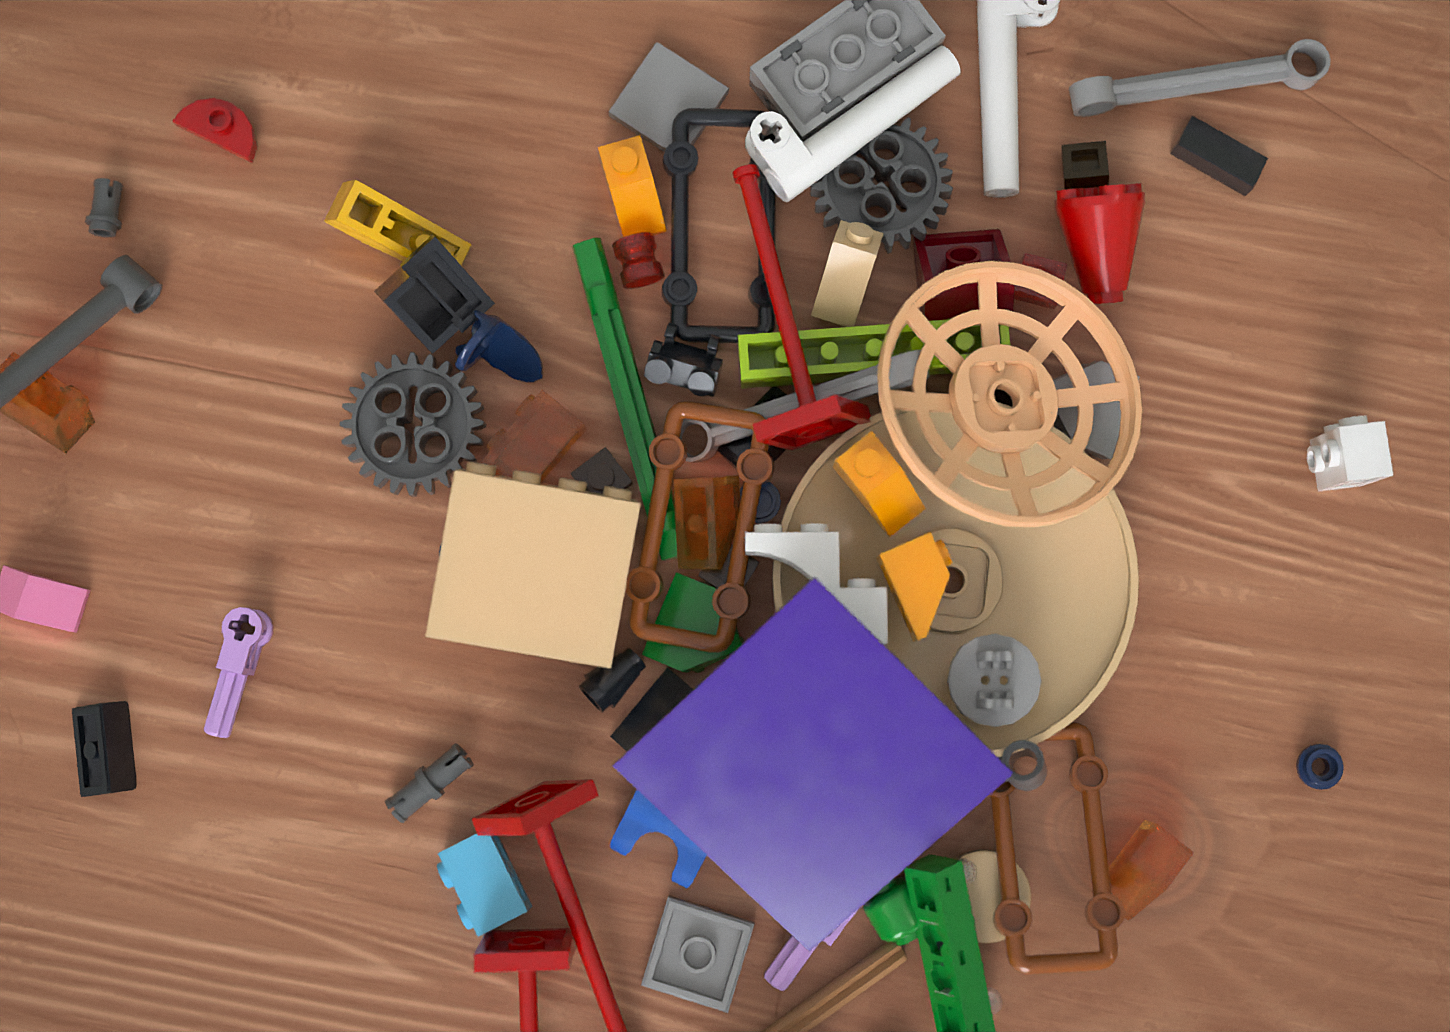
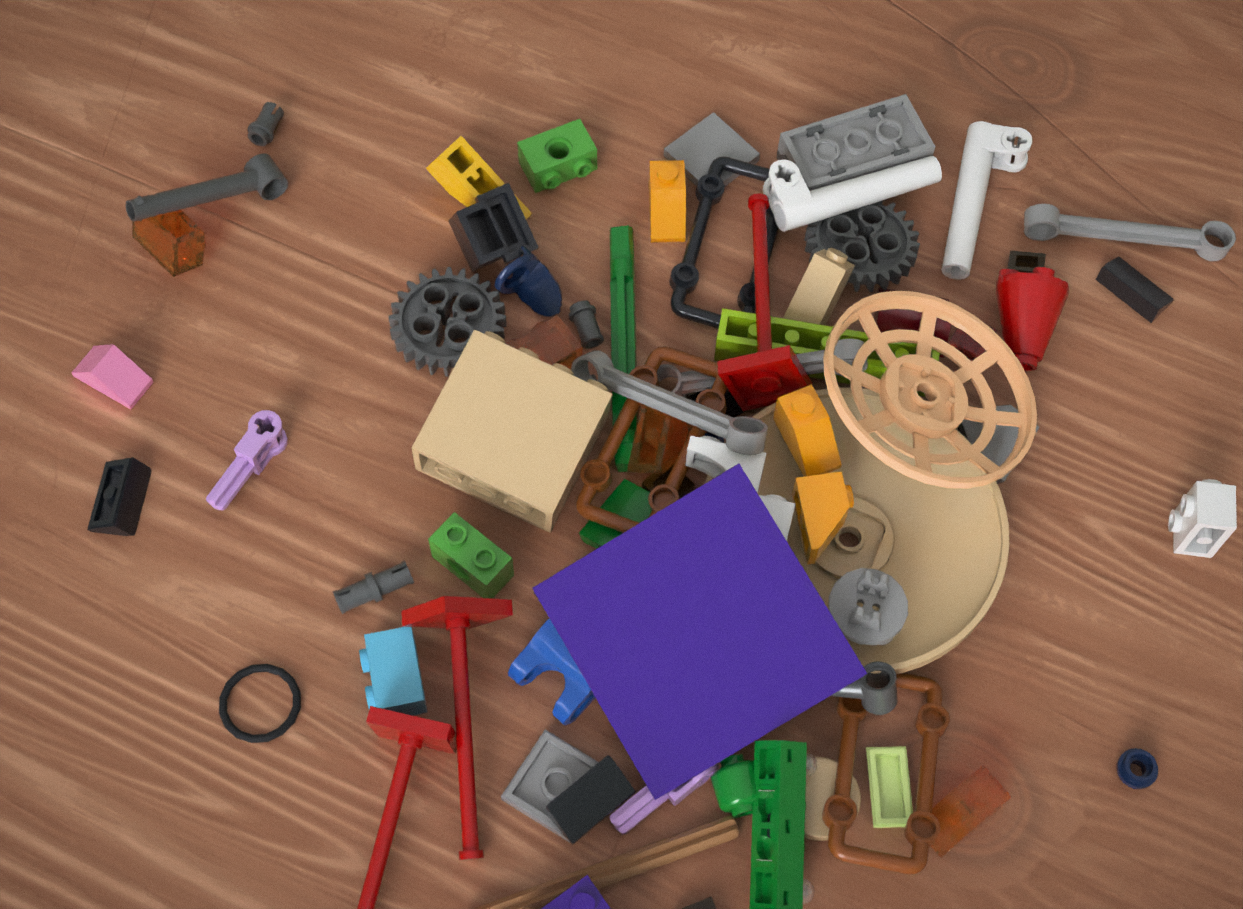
camera: 10 degrees right, 20 degrees down
red plate [172,98,257,163] -> none
black cone [579,647,646,713] -> none
clear red wheel [612,232,665,289] -> none
black piece [644,322,723,397] -> none
none -> black piece [219,664,301,743]
none -> bright green brick [428,512,514,598]
none -> bright green brick [517,119,597,193]
none -> black slope [546,755,635,845]
none -> dark grey pin [568,300,604,349]
none -> light grey piece [571,350,768,455]
none -> yellowish green tile [866,746,913,828]

